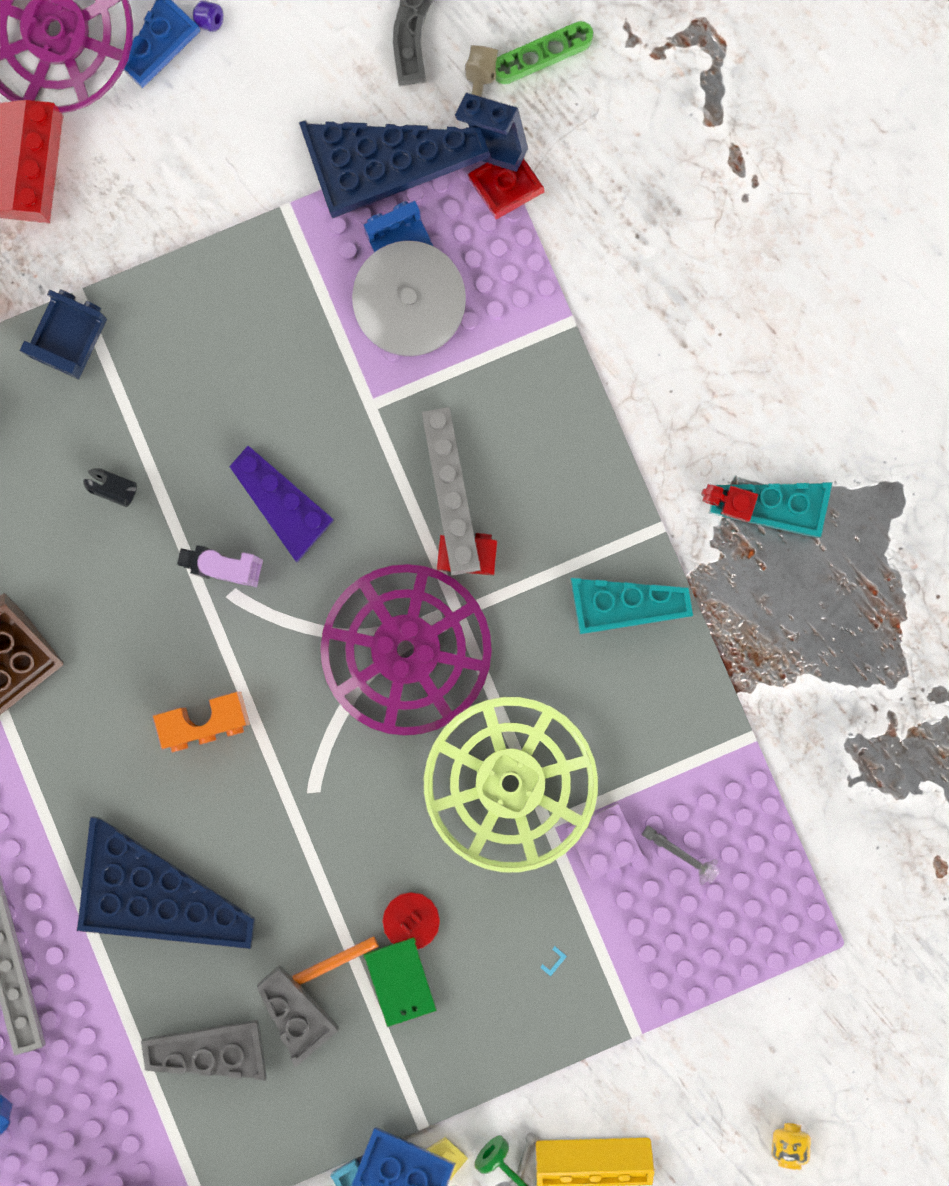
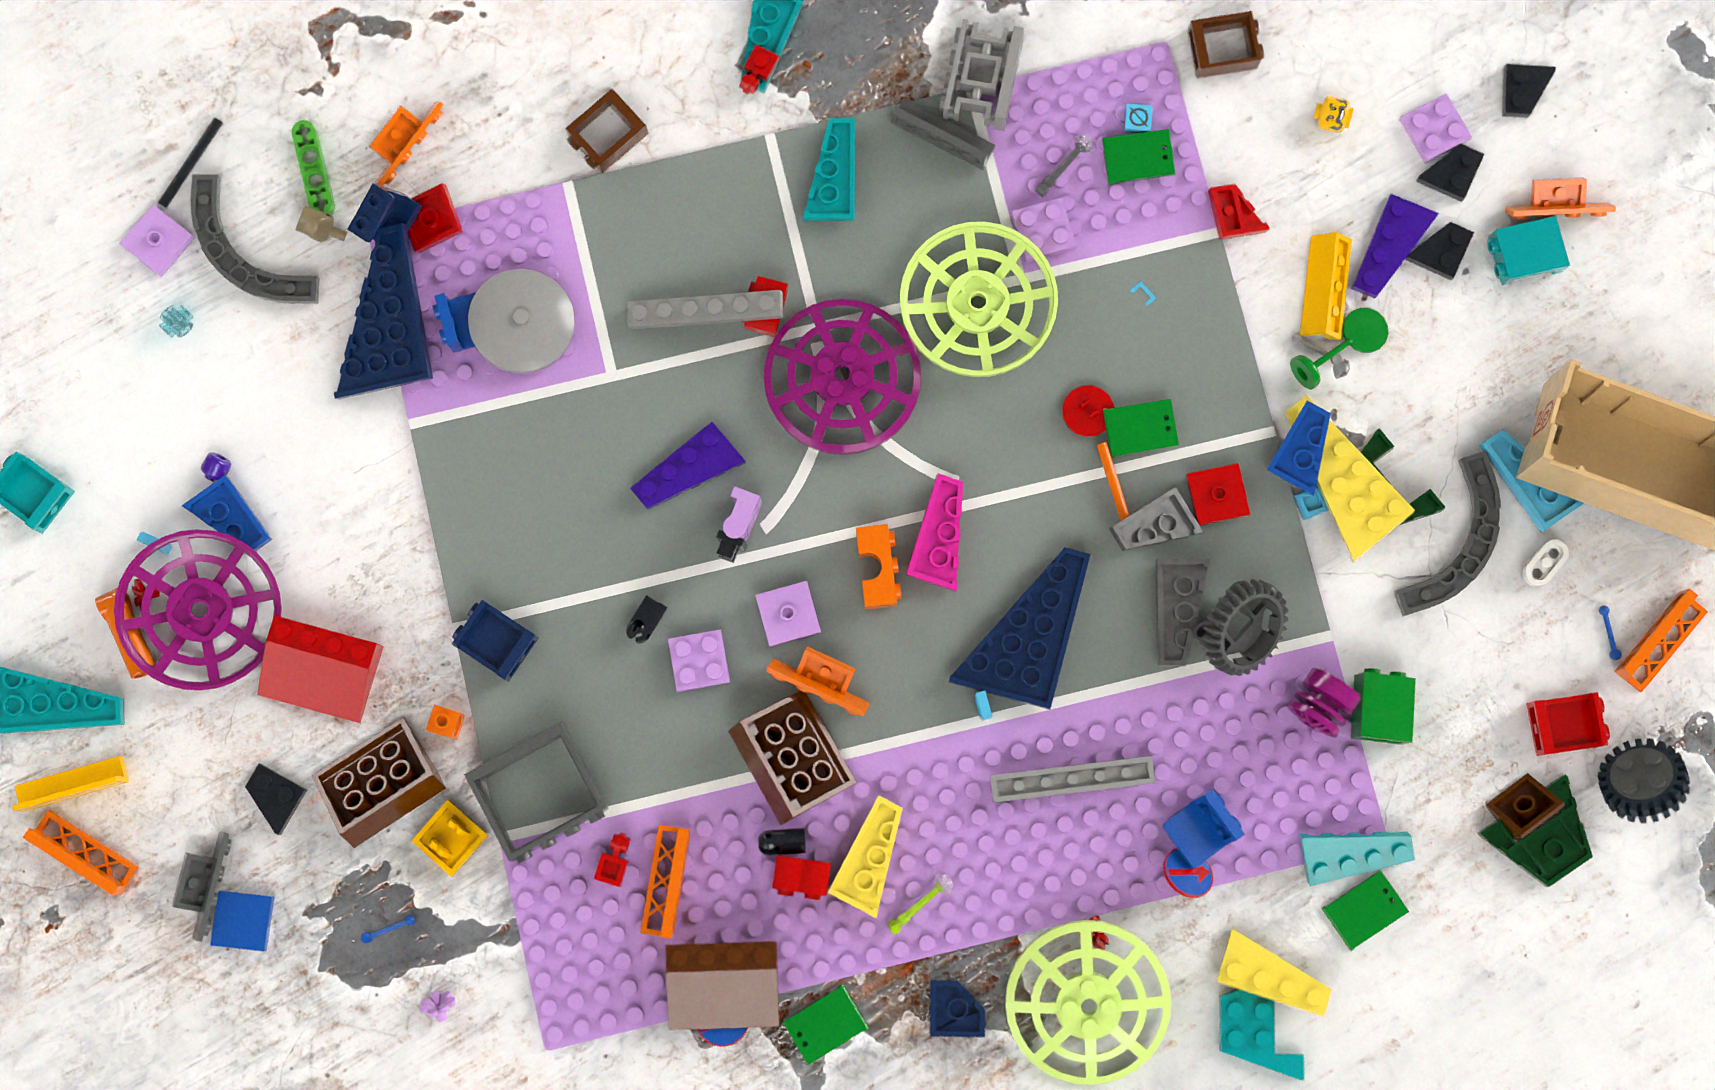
camera: 75 degrees left, 5 degrees down
none -> orange bracket [368,101,444,186]
none -> reddish brown window [565,89,649,173]
none -> lavender plate [668,629,730,692]
none -> lavender plate [755,581,821,647]
none -> orange bracket [766,646,870,716]
none -> dark grey fence [891,98,995,170]
none -> dark pink wing [905,473,963,591]
none -> light grey fence [939,19,1024,131]
none -> medium azure tile [974,691,992,721]
none -> green container [1102,129,1175,185]
none -> medium azure tile [1124,104,1153,133]
none -> red plate [1186,463,1251,526]
none -> reddish brown window [1187,11,1264,78]
none -> dark grey piece [1193,579,1288,676]
none -> red wing [1208,184,1269,240]

